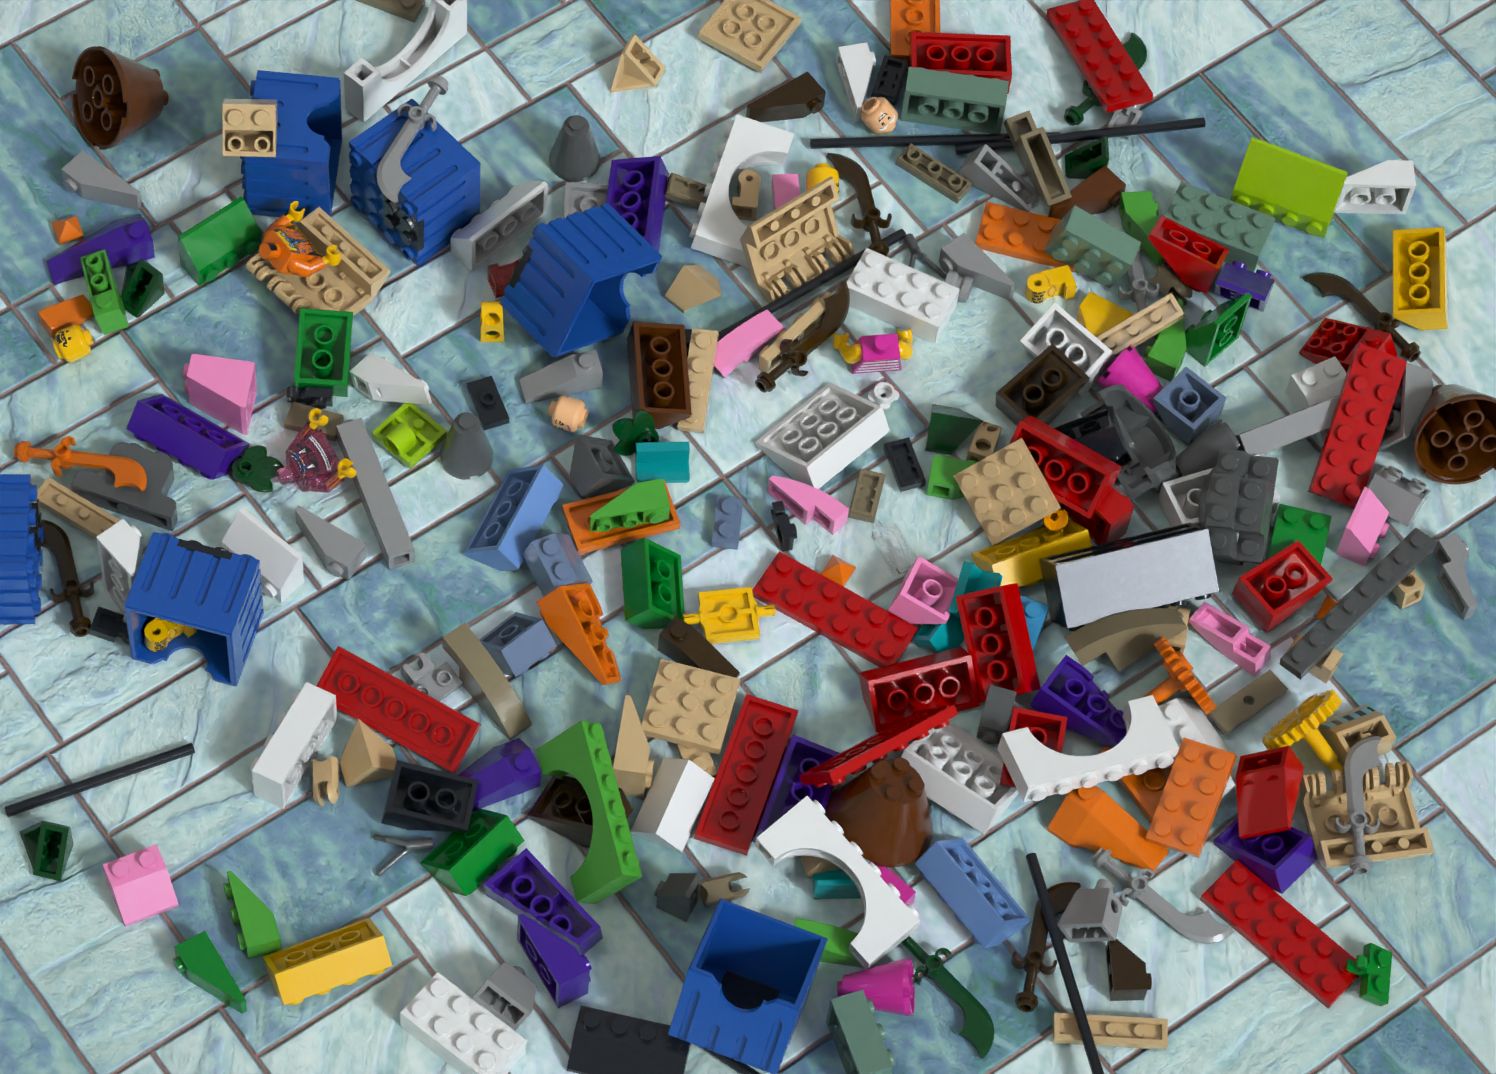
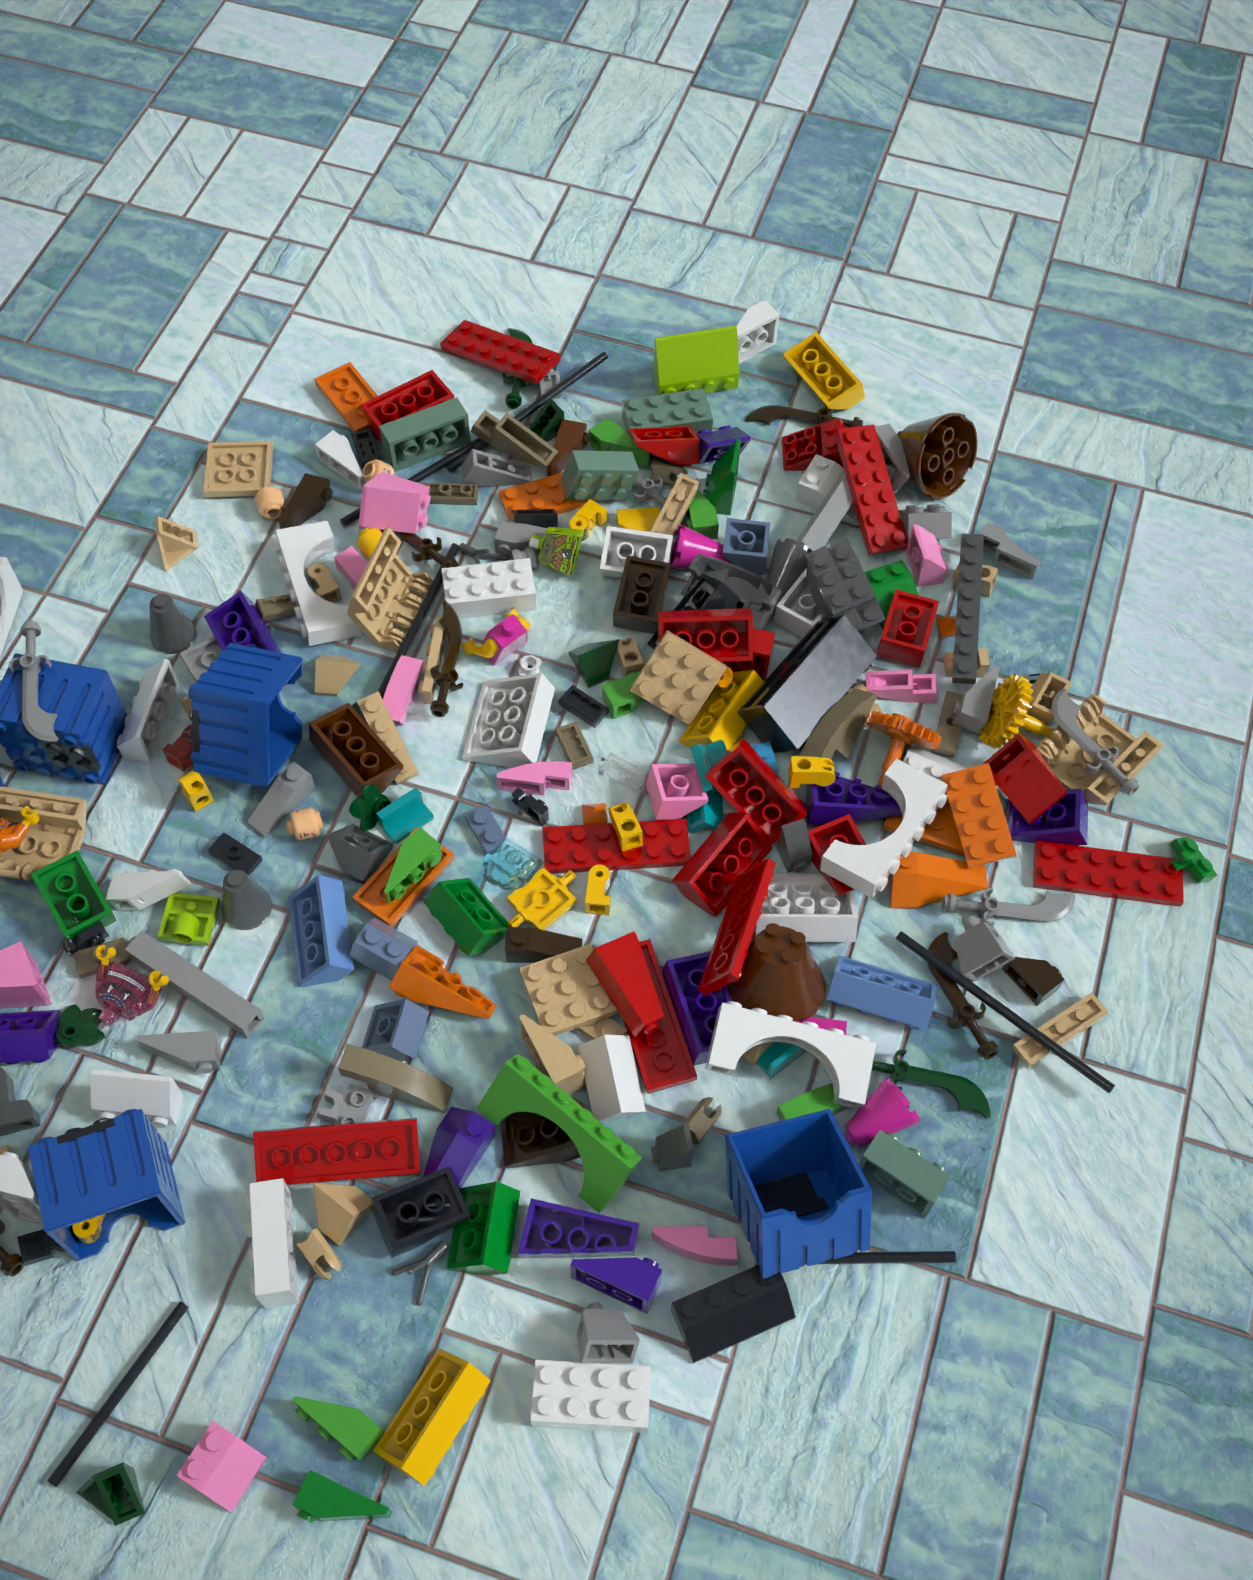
camera: 30 degrees left, 0 degrees up
none -> light nougat head [255,486,286,519]
none -> bright pink slope [359,471,431,534]
none -> clear light blue slope [483,838,544,890]
none -> black slope [512,509,558,528]
none -> torso [529,527,584,576]
none -> yellow leg [585,865,611,916]
none -> red slope [586,931,664,1037]
none -> yellow leg [608,802,643,852]
none -> bright pink slope [652,1226,737,1266]
none -> yellow leg [788,756,835,788]
none -> light grey slope [951,665,1000,733]

